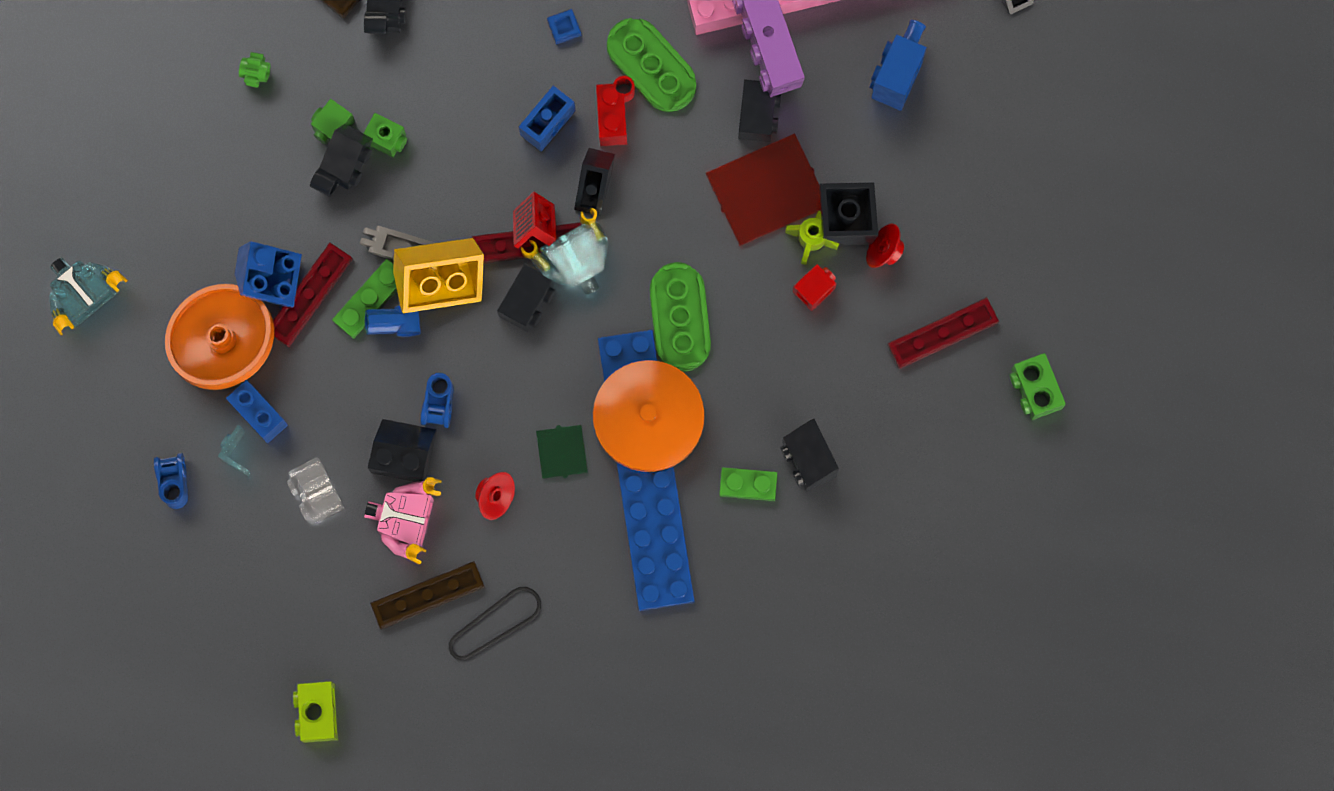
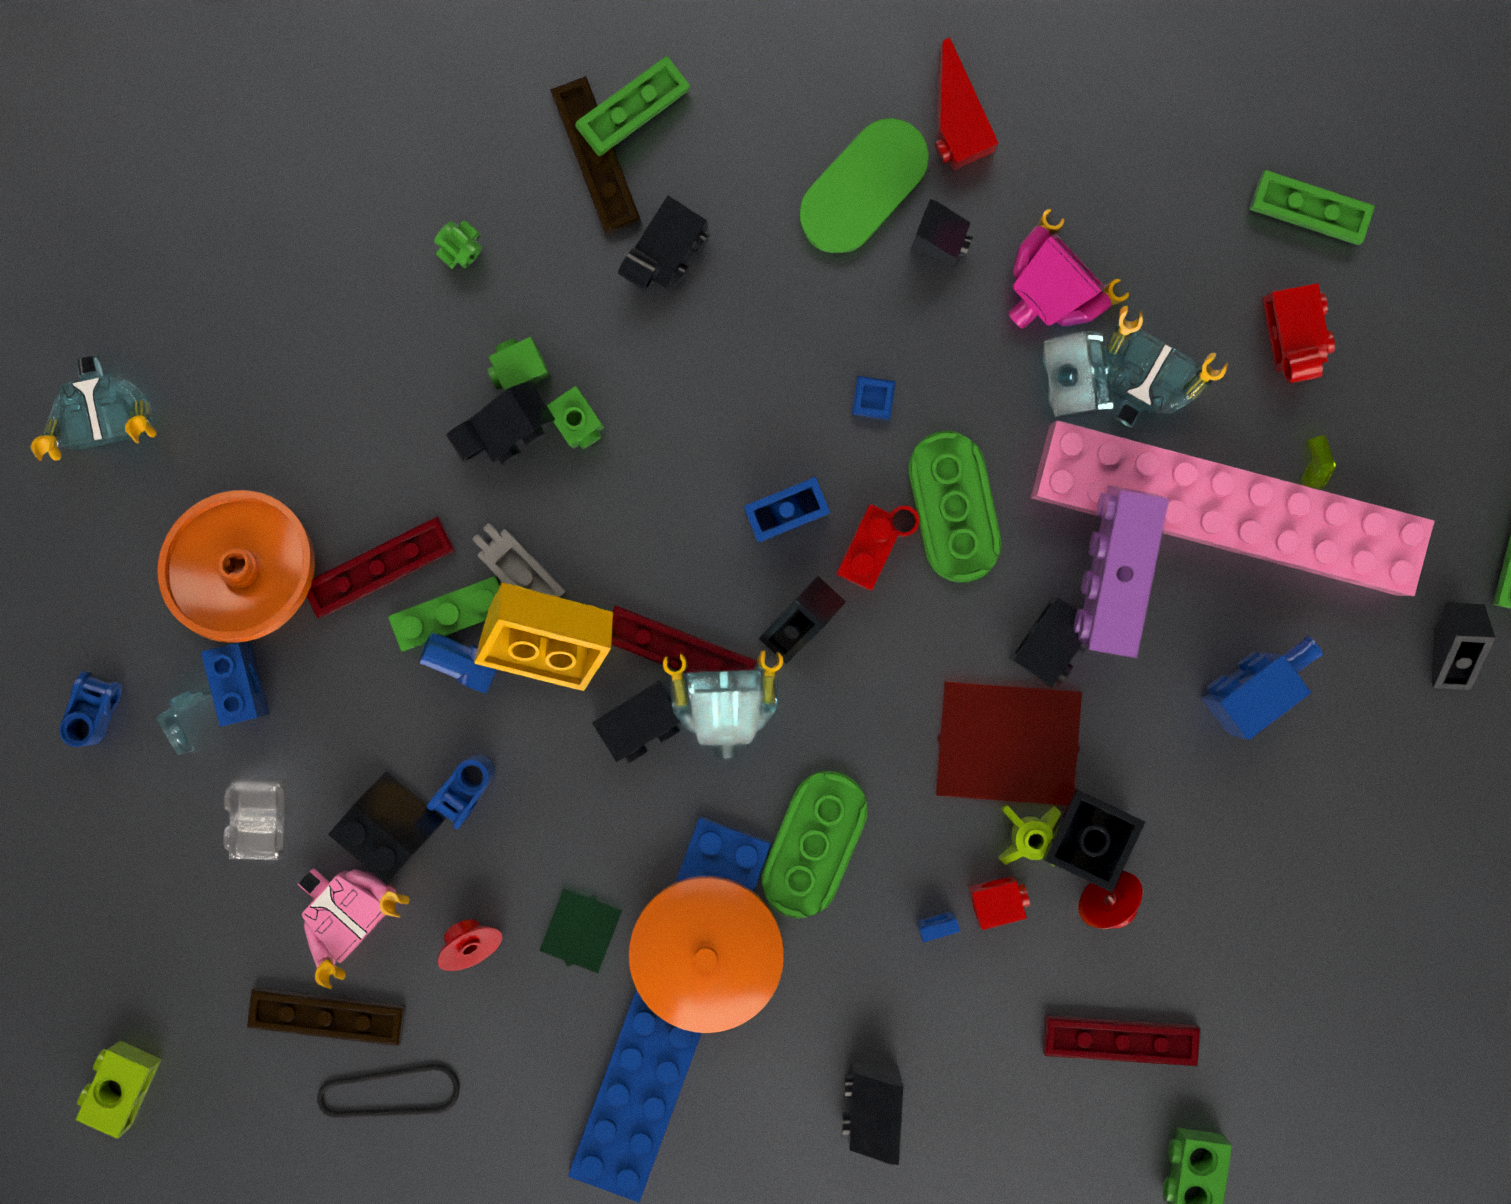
camera: 25 degrees right, 10 degrees up
blue slope [235,241,302,308] -> none
red panel [513,191,556,248] -> none
bright green plate [720,467,777,501] -> none
none -> blue tile [917,911,960,943]

